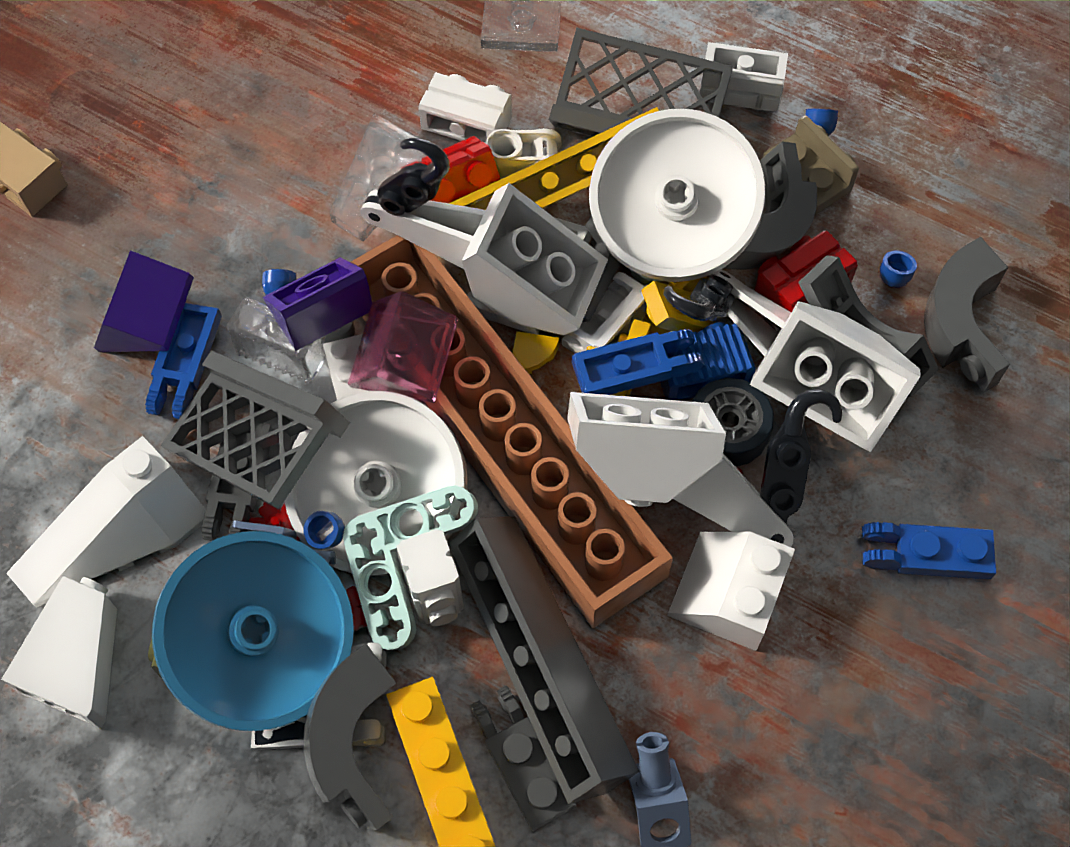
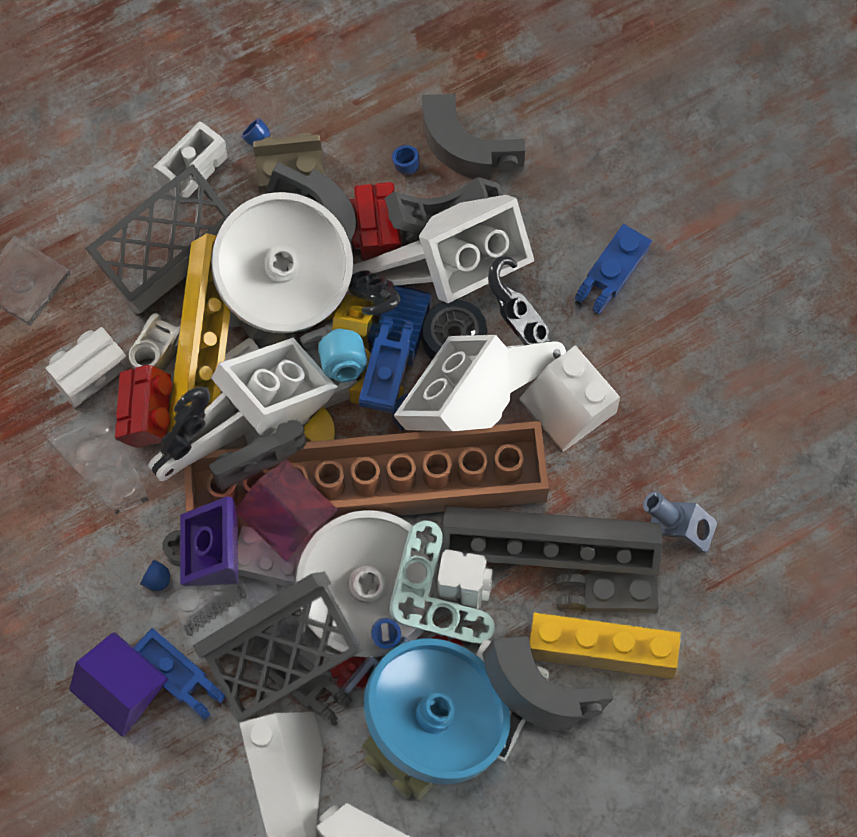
camera: 60 degrees left, 5 degrees up
none -> dark grey hinge [209,419,307,491]
none -> medium azure head [318,329,367,383]

